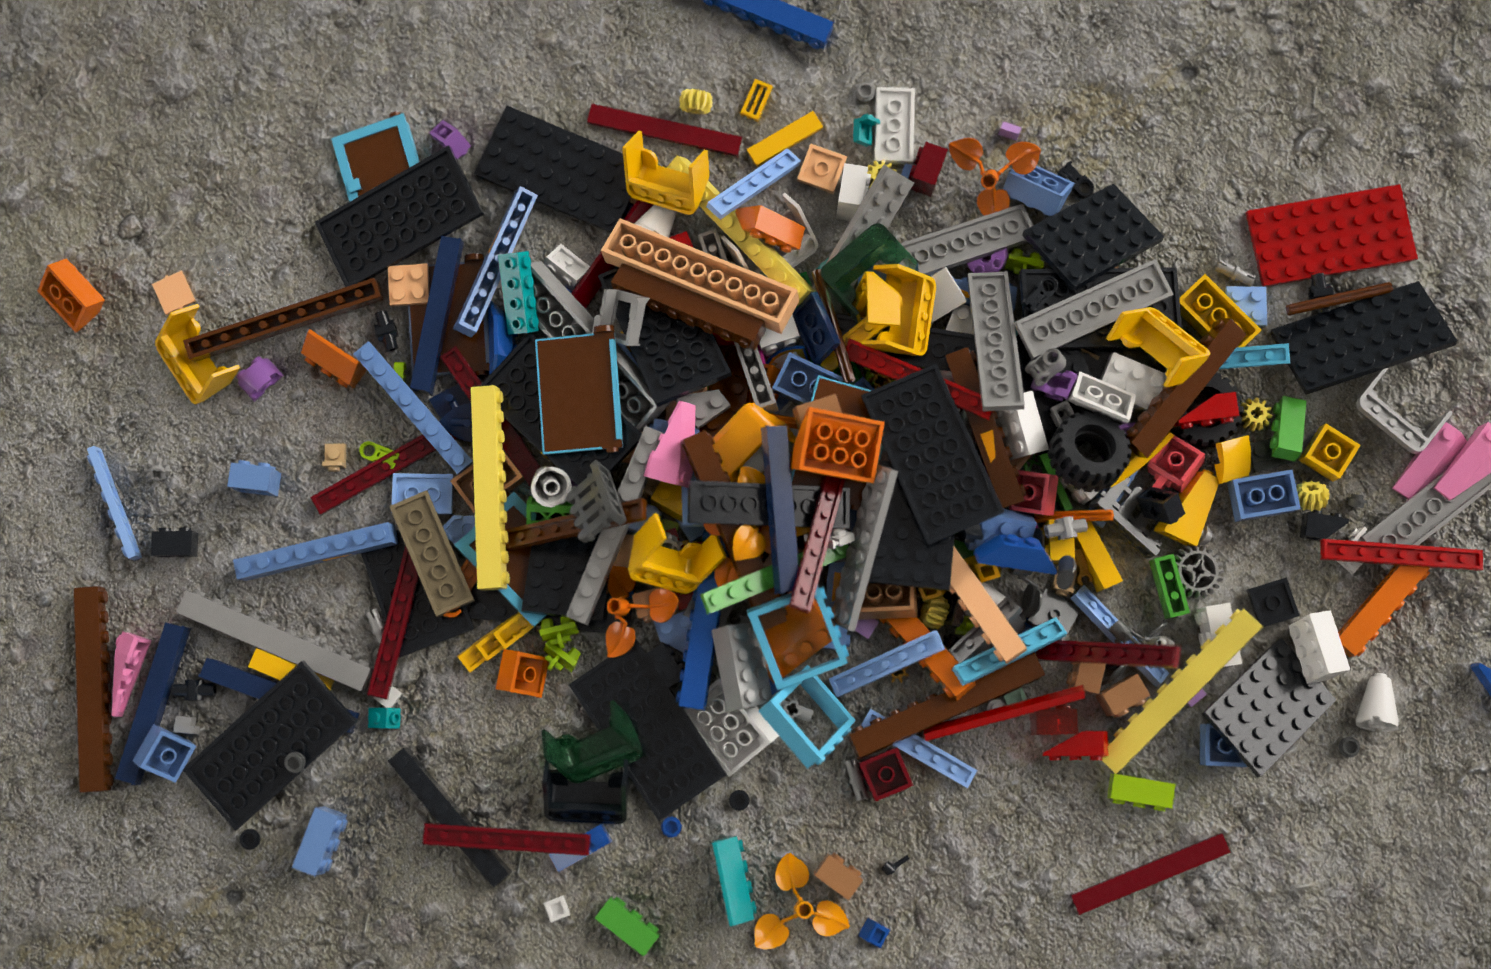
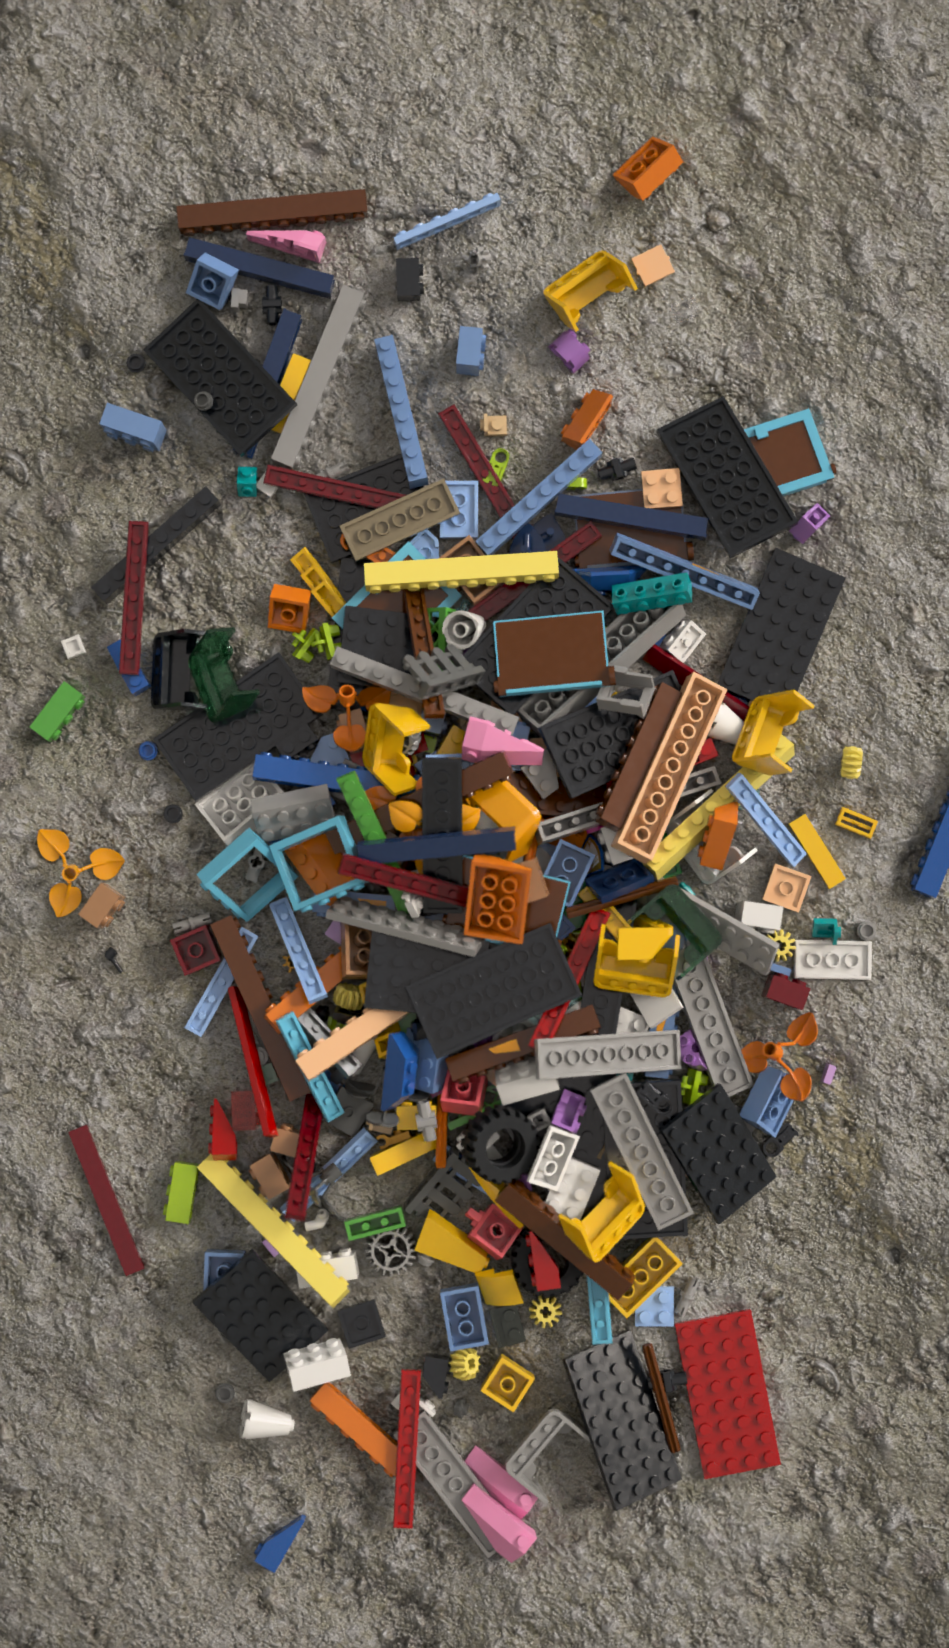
camera: 85 degrees right, 5 degrees up
reddish brown brick [183,278,384,362] -> none
dark red tile [587,104,742,157] -> none
teal slope [712,836,757,926] -> none
blue slope [859,918,890,948] -> none
light grey piece [1025,348,1066,386] -> none
black brick [1136,487,1185,524] -> none
bright green brick [1270,396,1307,461] -> none

